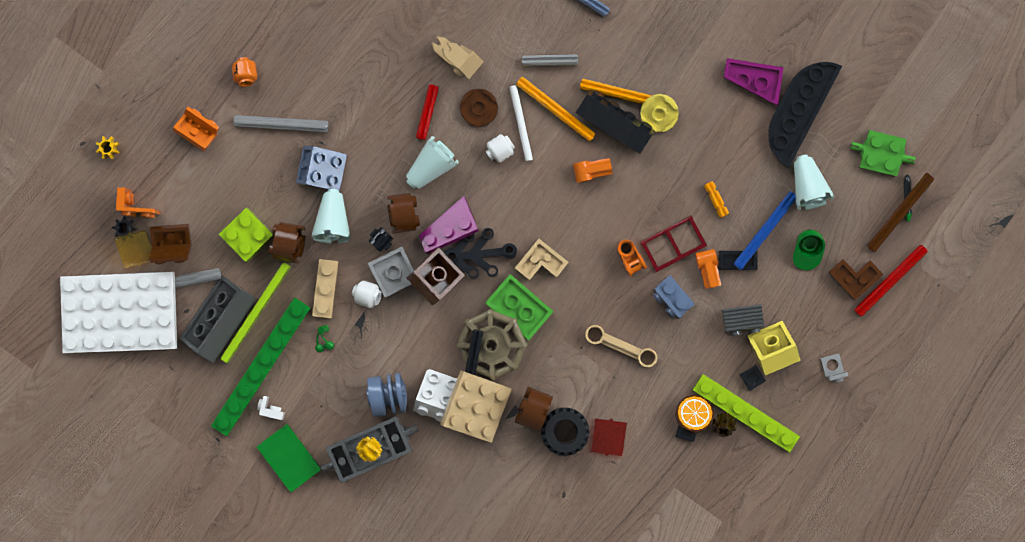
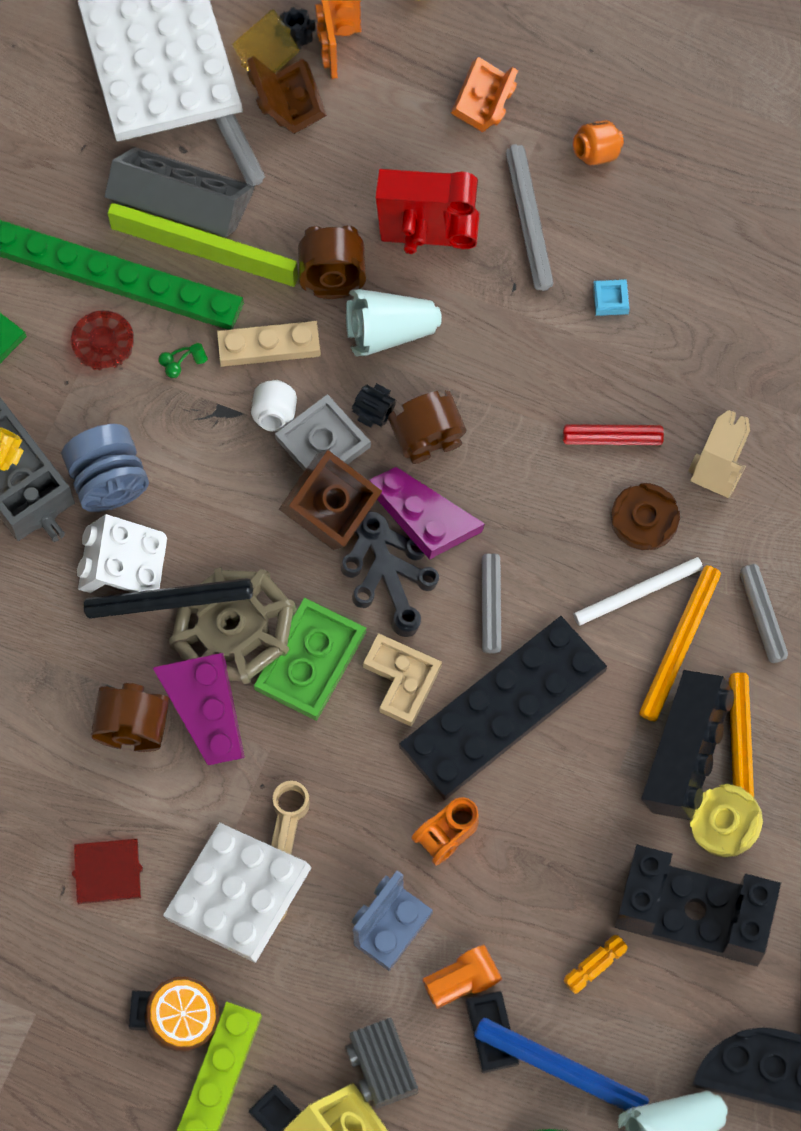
camera: 70 degrees right, 20 degrees down
lime brick [219,208,274,262] -> none
white bracket [257,396,285,420] -> none
bracket [296,146,347,191] -> none
light aqua cone [406,136,459,189] -> none
tan plate [440,370,511,443] -> none
white head [485,134,515,163] -> none
black tyre [541,407,590,456] -> none
orange piece [573,158,613,183] -> none
dark red window [640,215,707,272] -> none
dark brown gear [712,413,737,437] -> none
none -> clear red wheel [71,310,134,371]
none -> magenta wing [152,653,245,765]
none -> white plate [163,823,311,963]
none -> red piece [375,169,480,254]
none -> black plate [399,616,607,800]
none -> light grey axle [482,554,501,654]
none -> medium azure tile [593,279,629,316]
none -> black plate [615,844,781,967]

